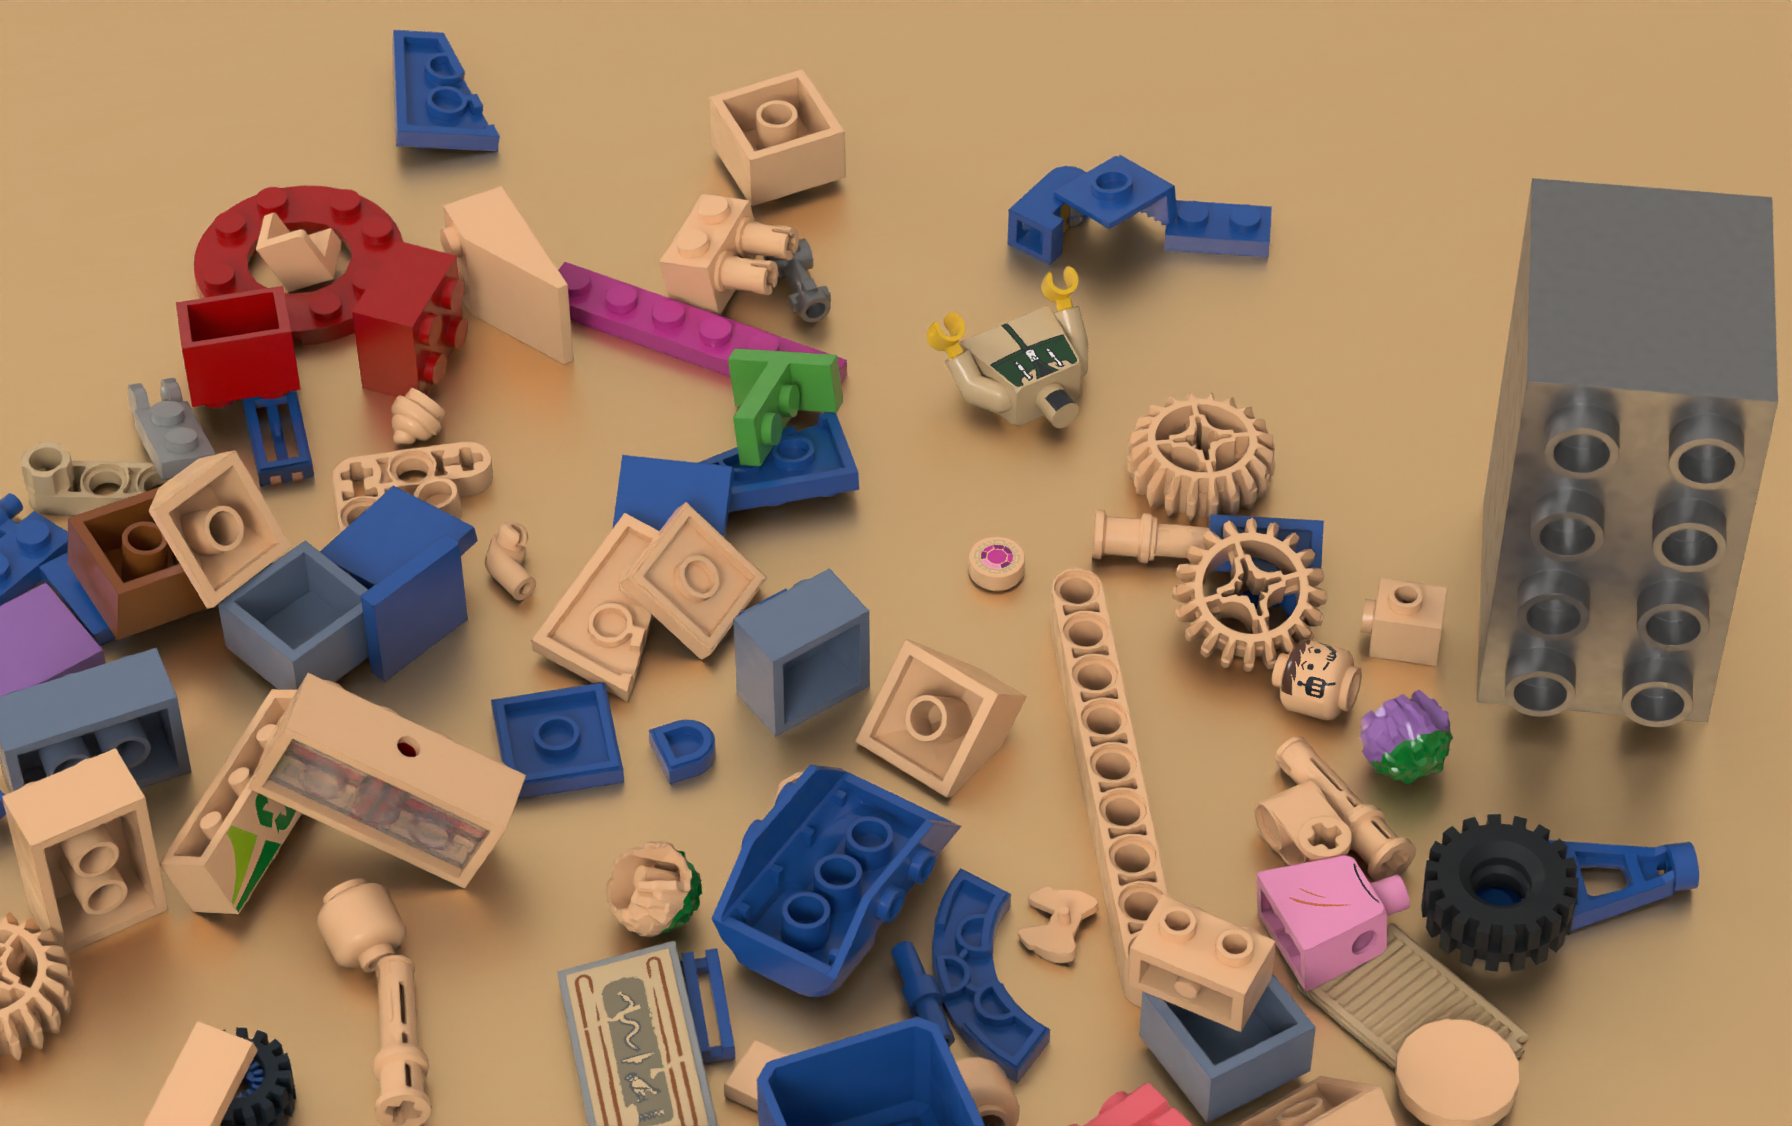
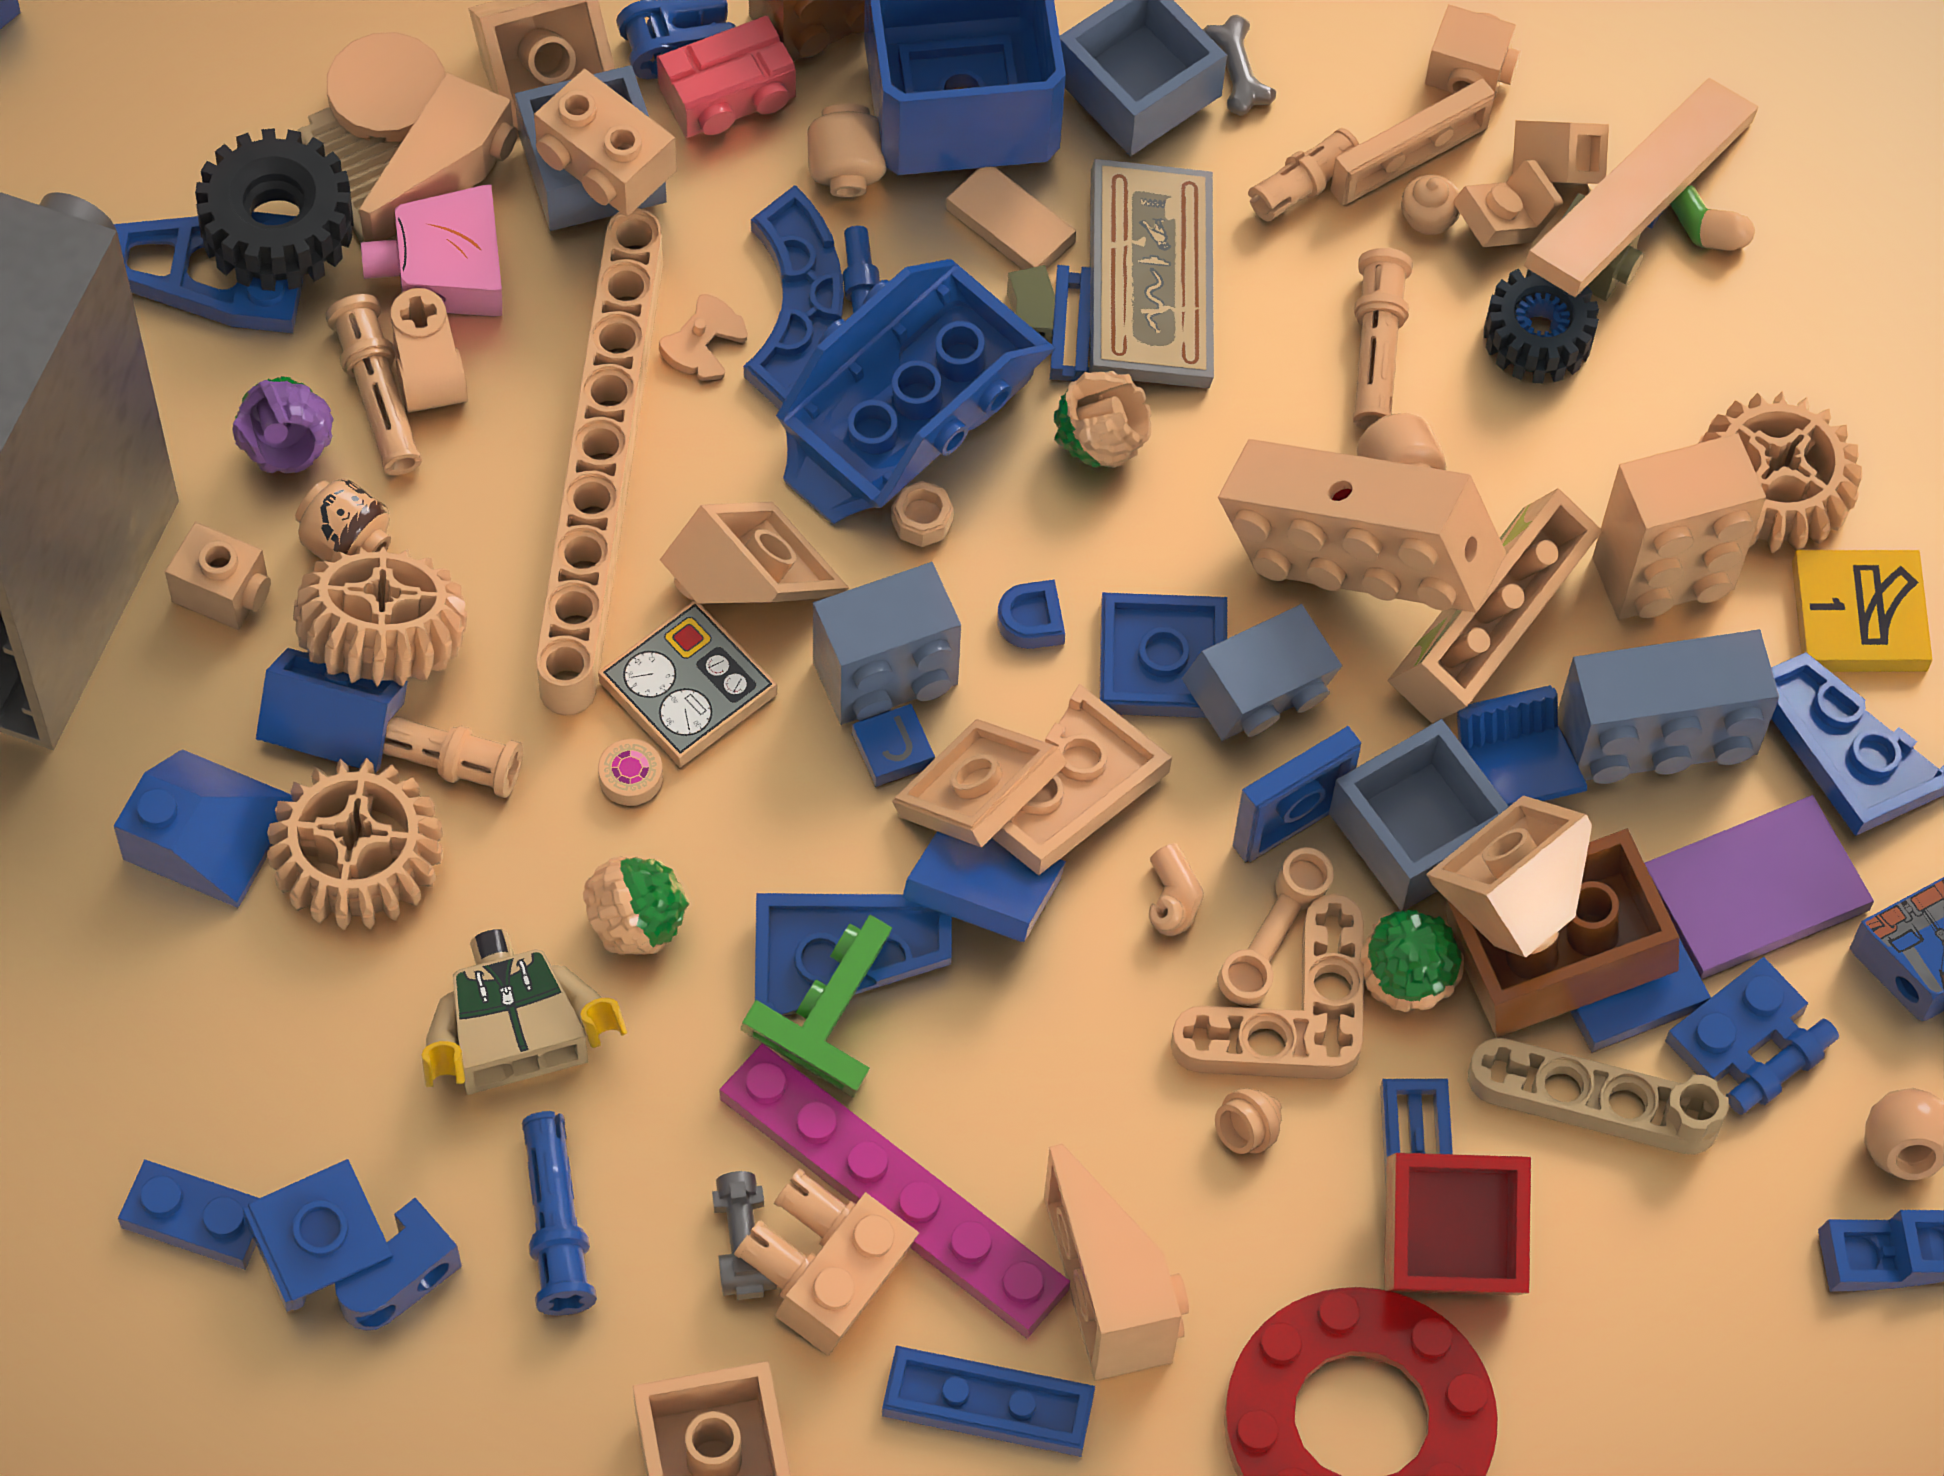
camera: 170 degrees left, 15 degrees up
light grey hinge [128,377,216,481] -> none
light nougat panel [256,213,342,292] -> none
blue tile [320,486,478,590] -> none
red piece [352,240,468,397] -> none
none -> blue slope [114,749,293,908]
none -> light nougat slope [359,73,517,242]
none -> blue pin [522,1111,597,1316]
none -> piece [583,856,690,955]
none -> tile [598,600,777,768]
none -> blue tile [882,1346,1095,1457]
none -> olive piece [1007,265,1055,344]
none -> sand blue brick [1182,604,1342,741]
none -> green piece [1360,910,1464,1012]
none -> blue piece [1457,685,1587,806]

